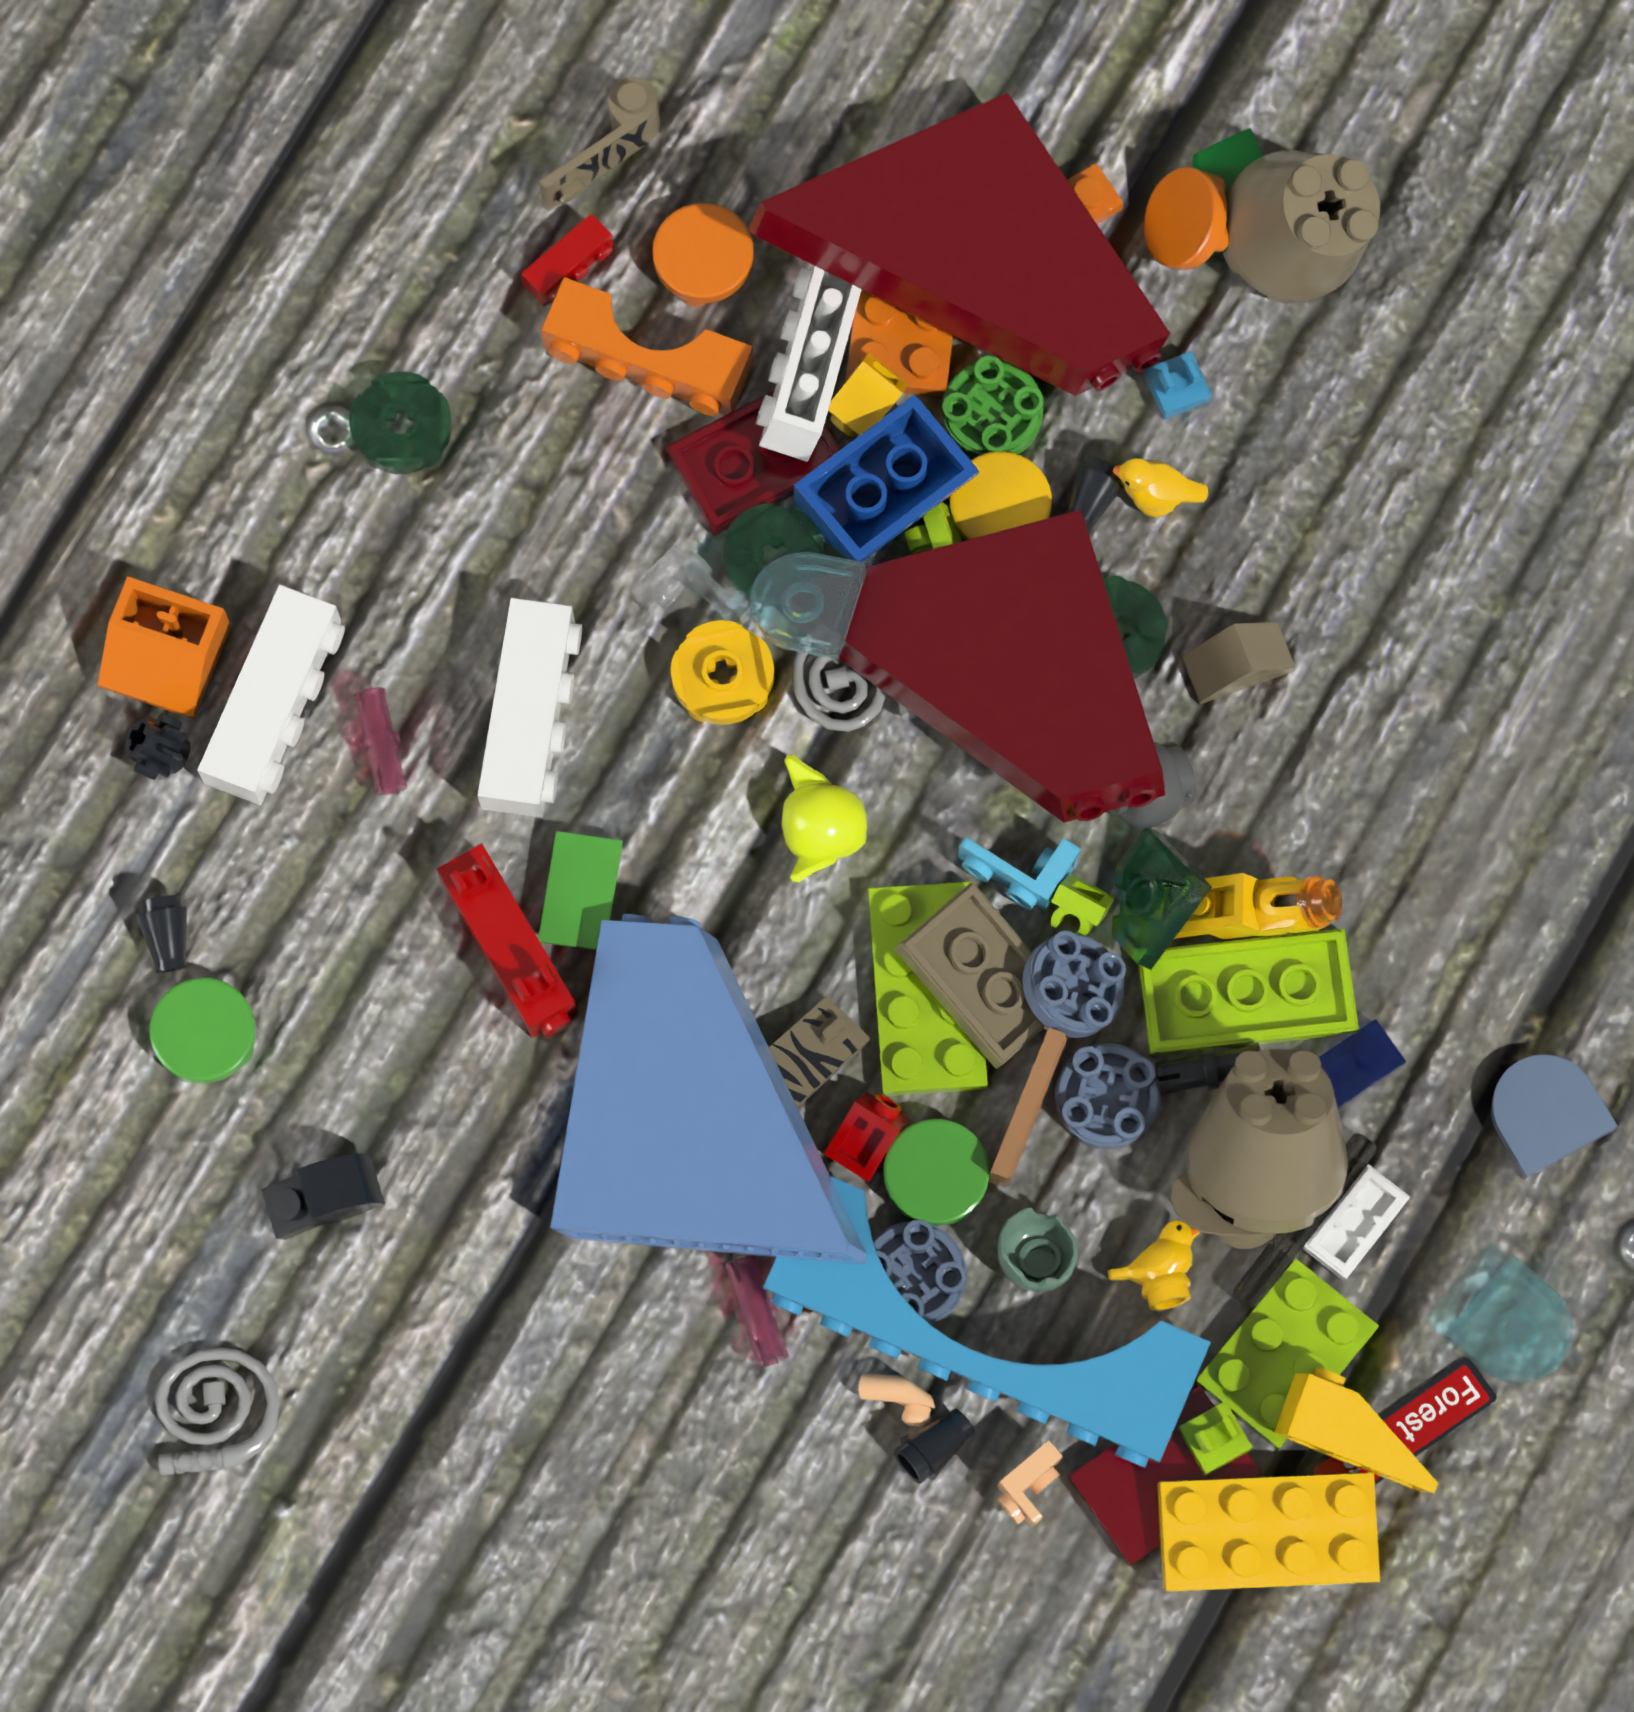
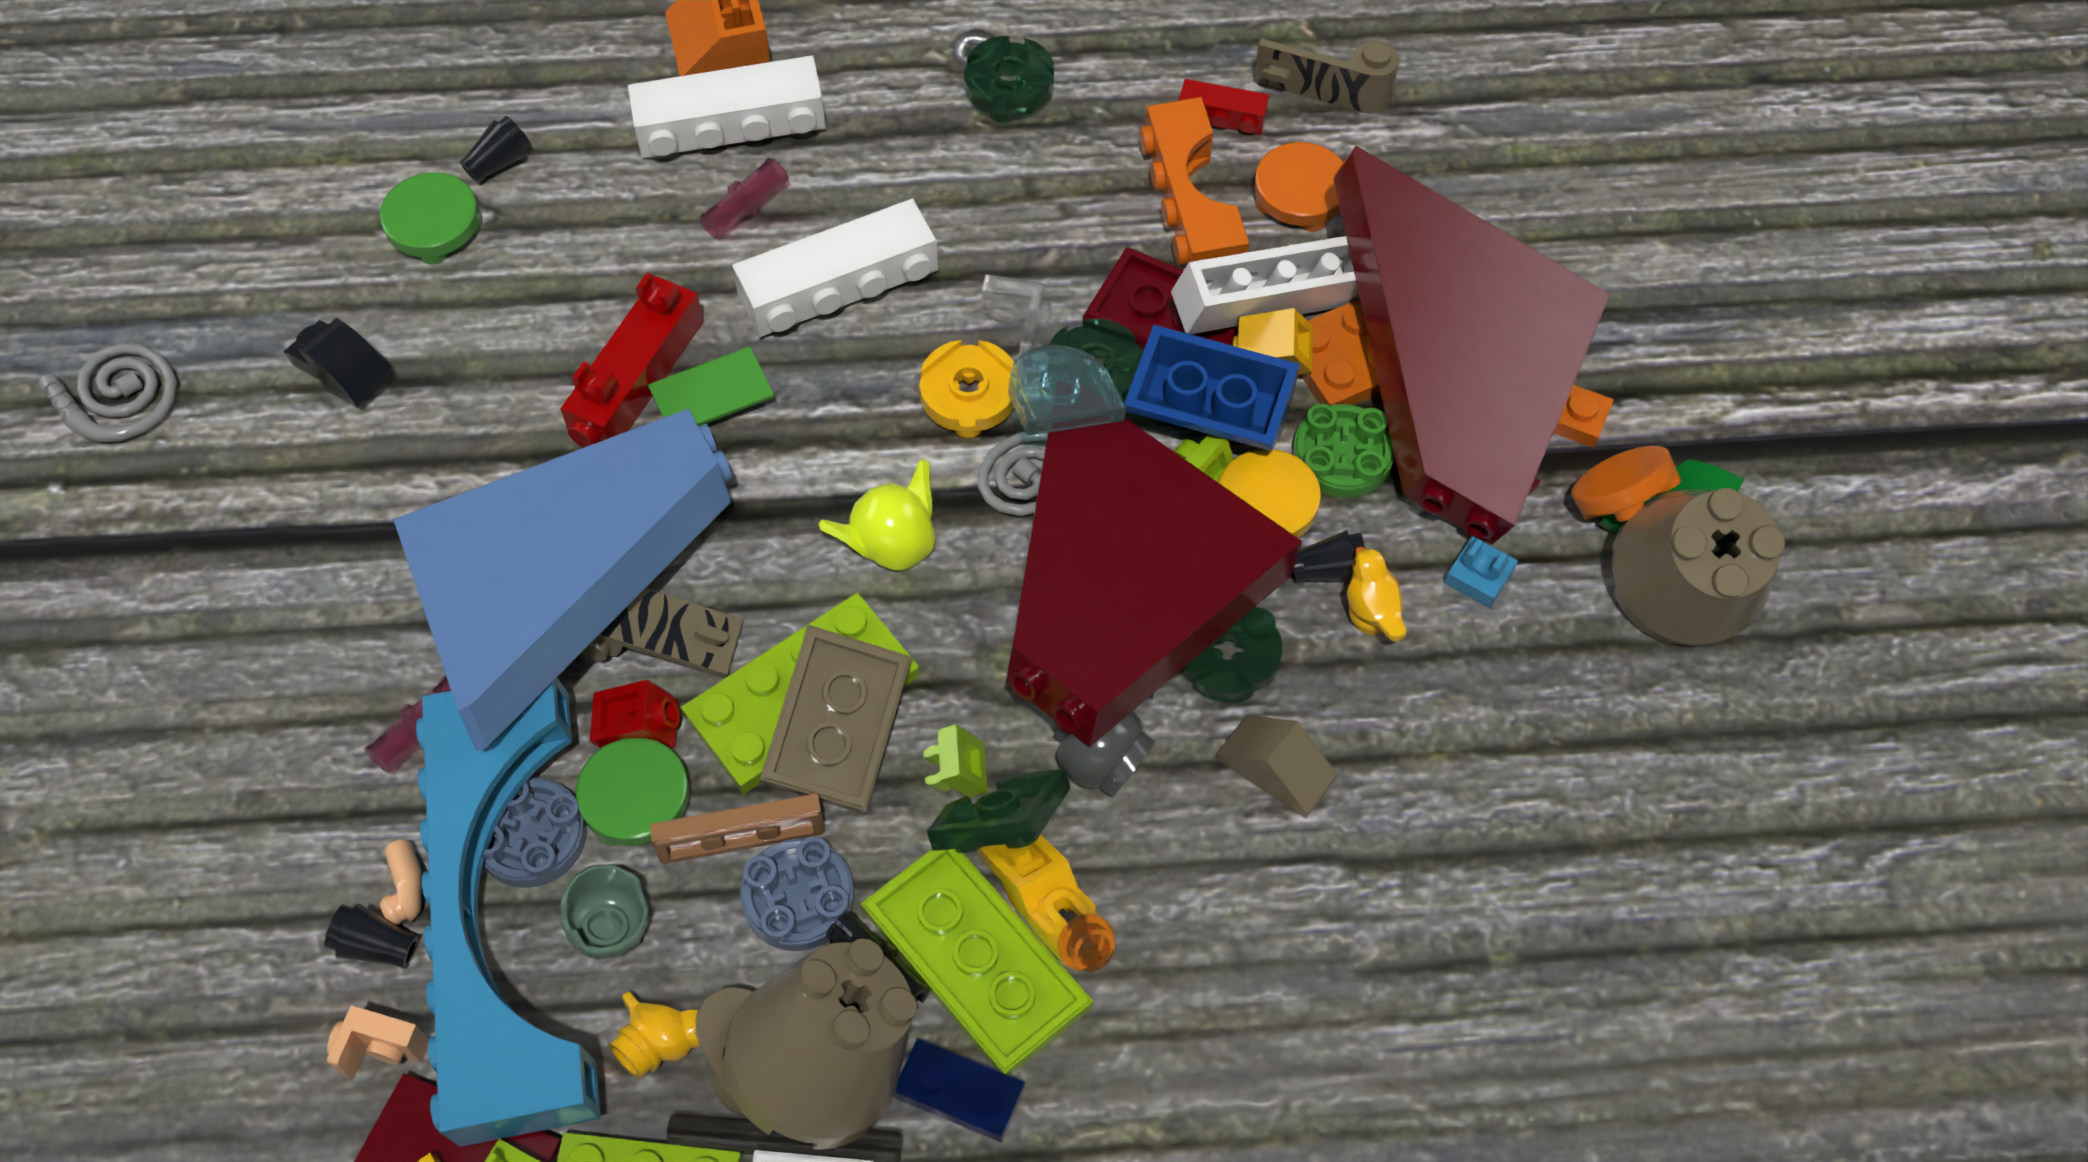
camera: 55 degrees right, 15 degrees down
black gear [125,713,190,780] -> none
medium azure bracket [958,837,1081,912] -> none
sand blue tile [1023,930,1126,1038] -> none

